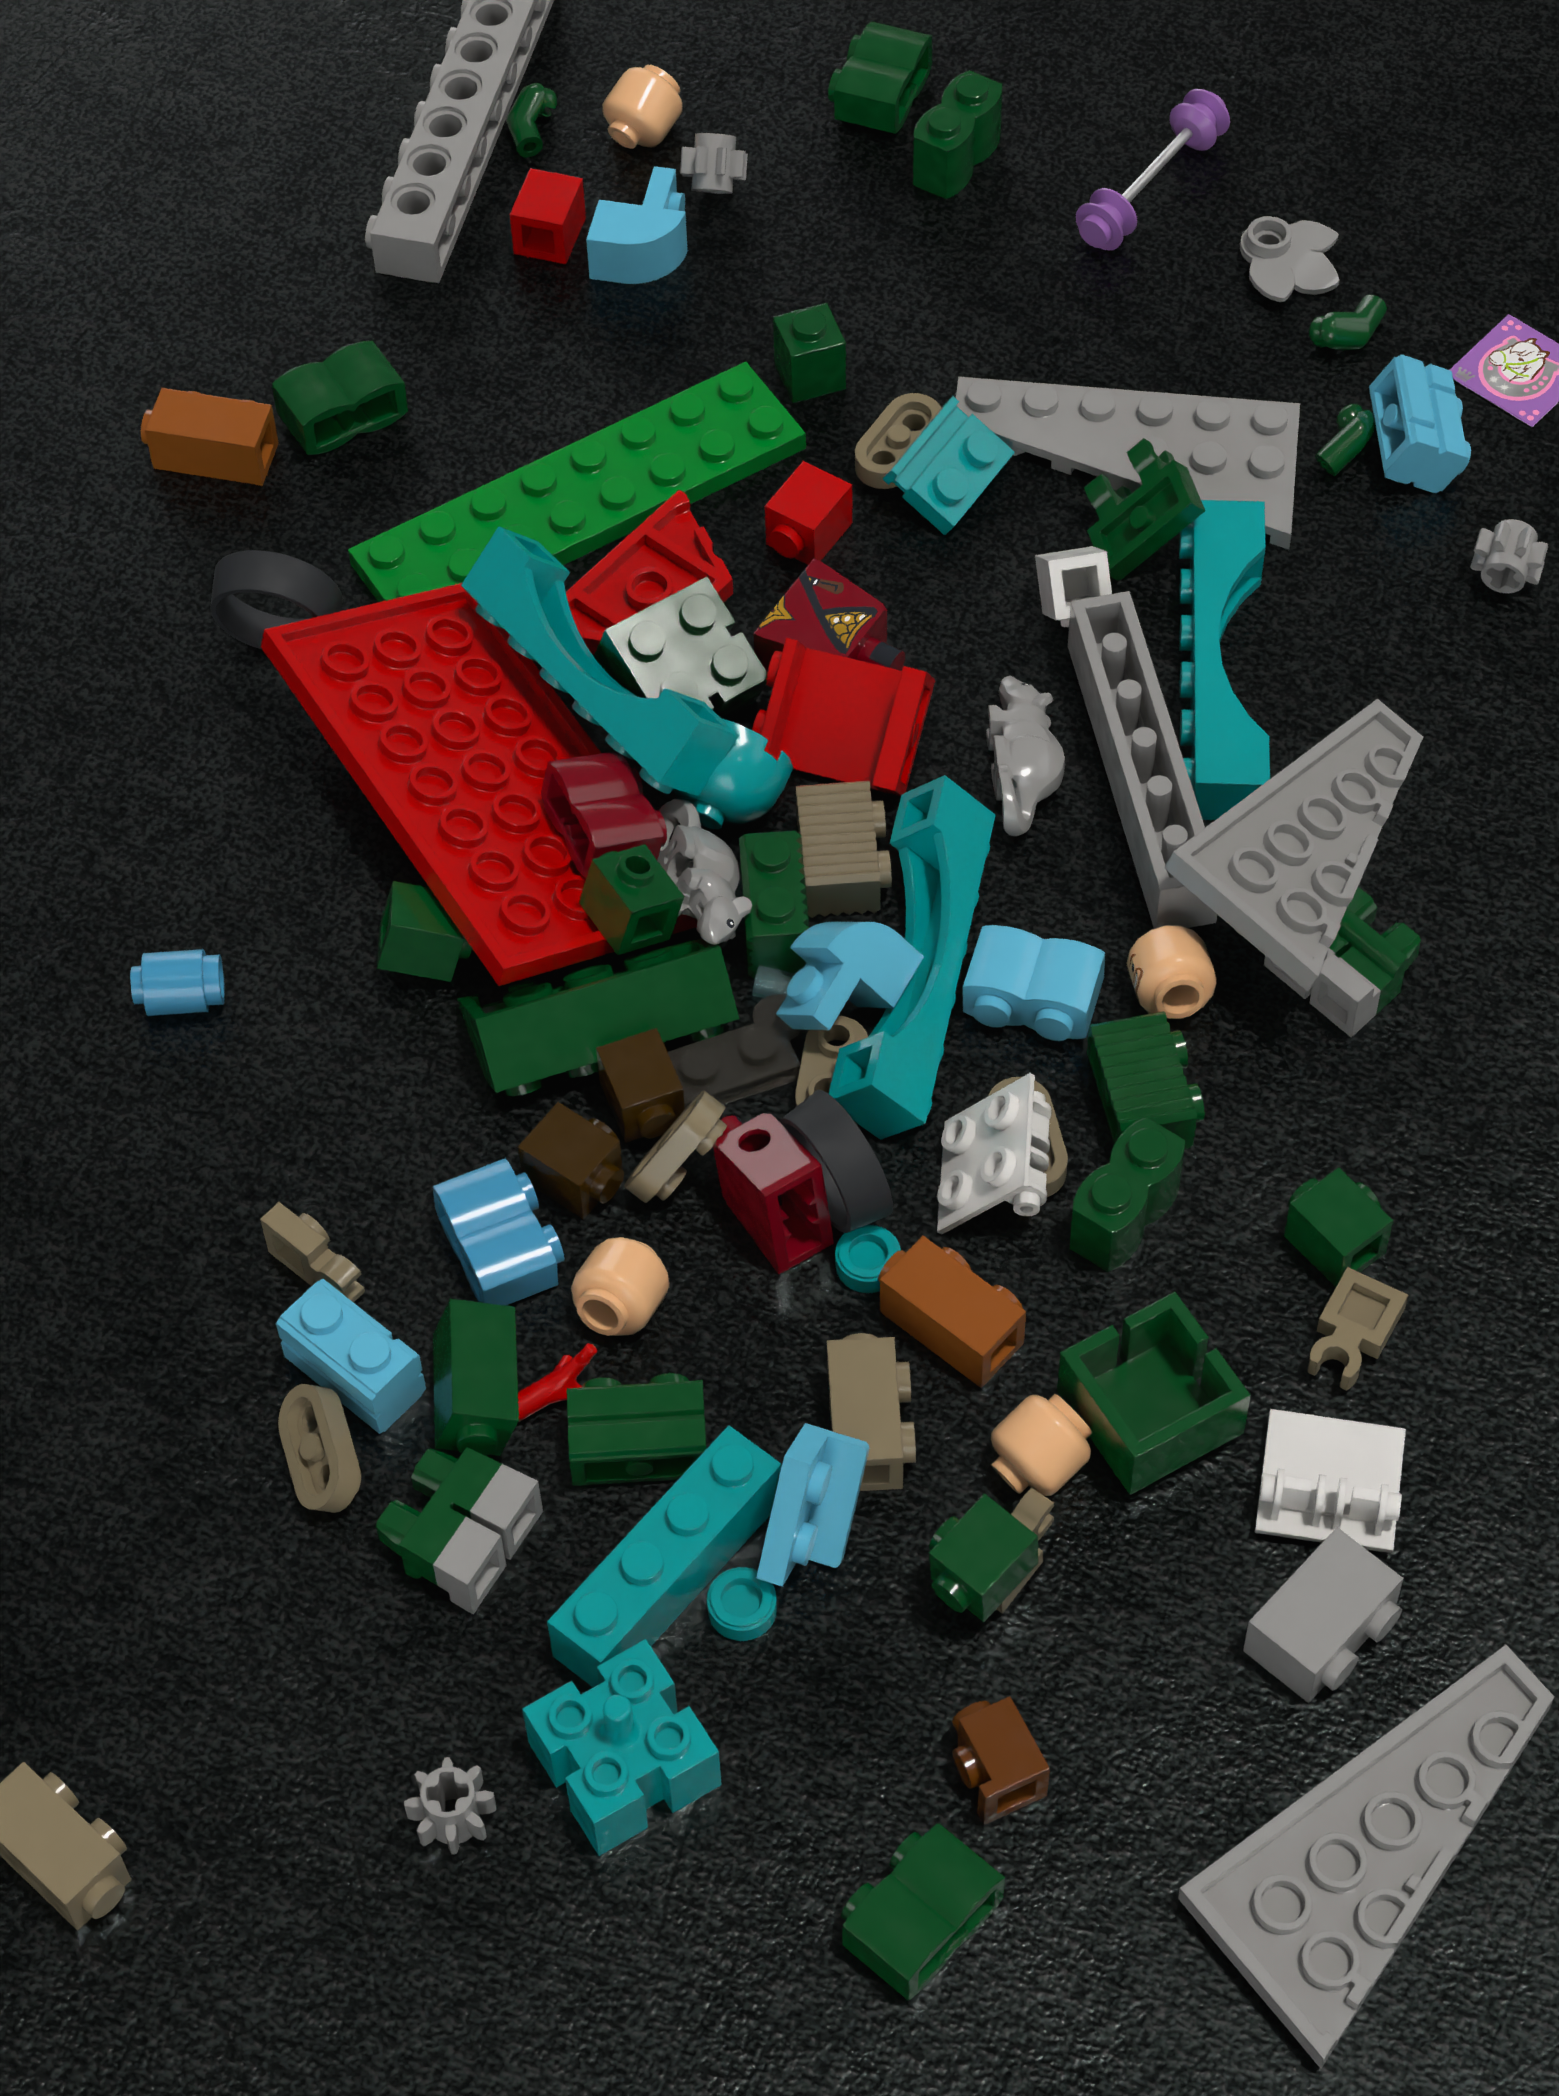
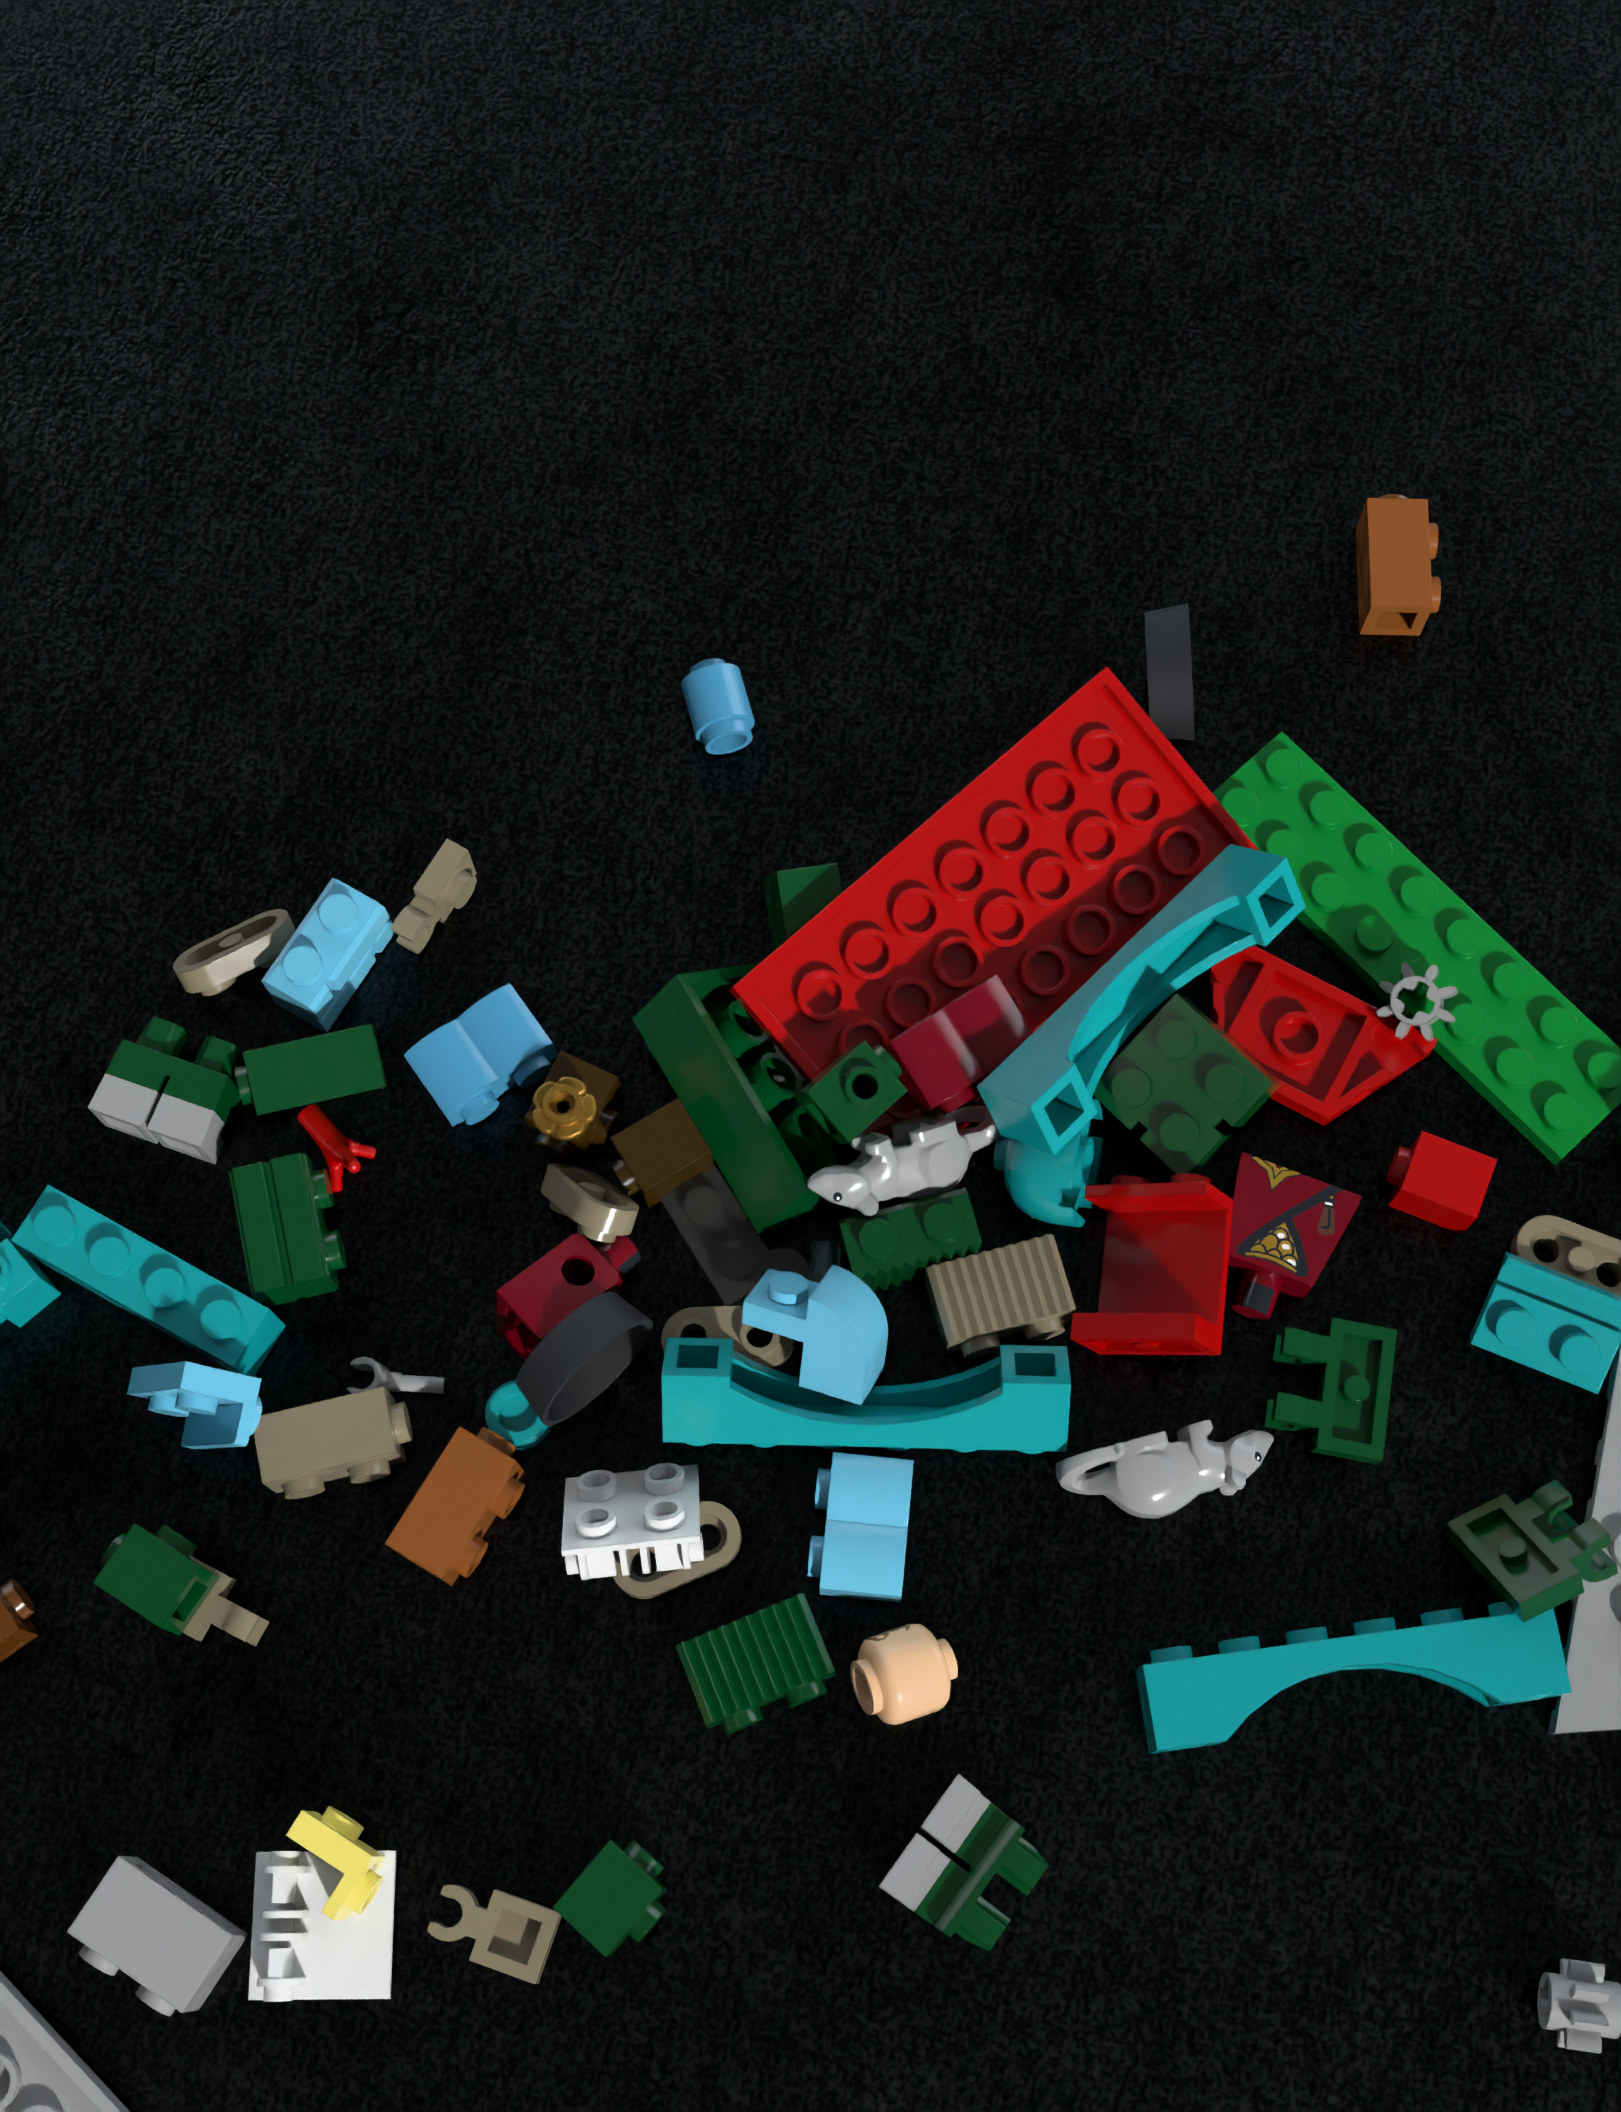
camera: 80 degrees right, 15 degrees up
dark green brick [272,341,408,455] -> none
light nougat head [571,1237,669,1336] -> none
teal tile [707,1567,777,1641] -> none
light nougat head [991,1394,1093,1496] -> none
white brick [1035,546,1112,627] -> none
dark green piece [1057,1292,1251,1495] -> none
light grey brick [1068,591,1217,929] -> none
dark green brick [1070,1117,1185,1272] -> none
light grey wing [1164,699,1423,992] -> none
none -> light yellow bracket [286,1806,385,1921]
none -> light grey hand [347,1357,445,1394]
none -> pearl gold plate [532,1077,597,1140]
none -> dark green plate [1262,1317,1397,1464]
none -> light grey gear [1377,963,1458,1041]

